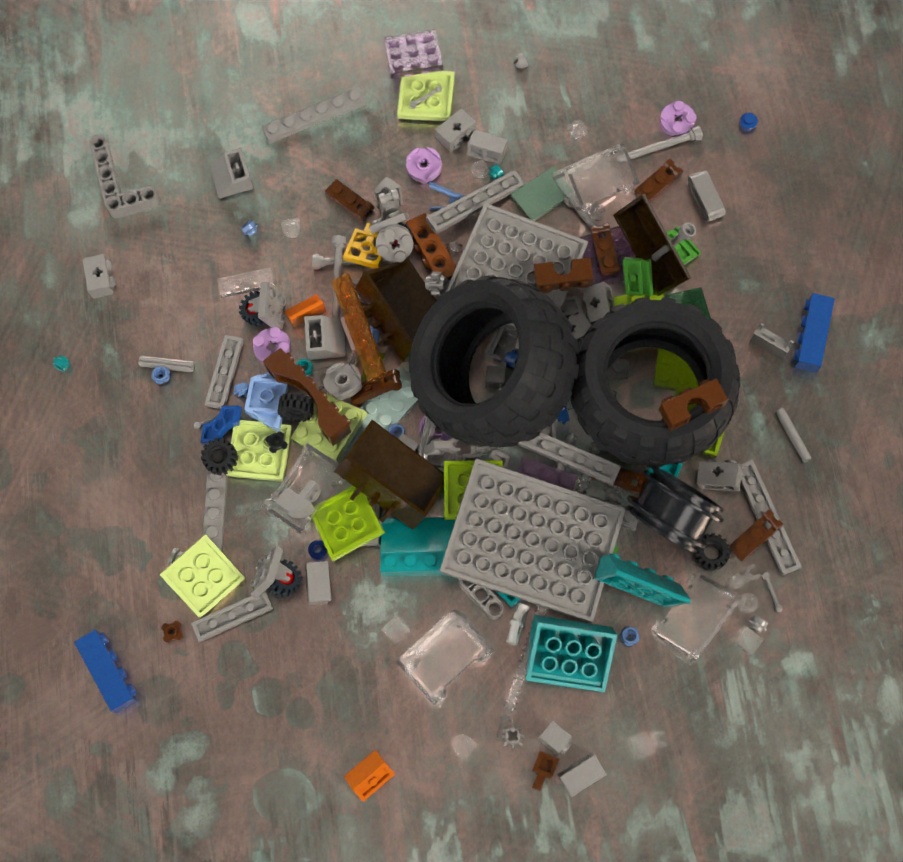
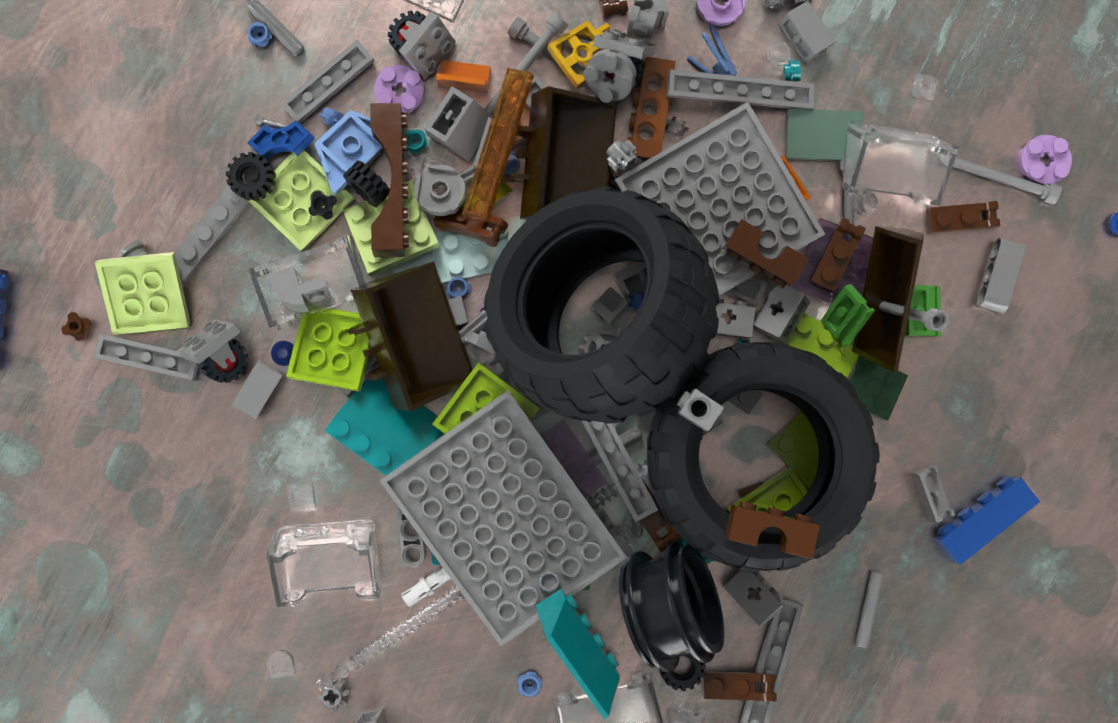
camera: 30 degrees right, 15 degrees up
orange panel [344,750,395,802] -> none
teal slope [525,615,617,692] -> none
none -> light grey brick [677,389,724,431]

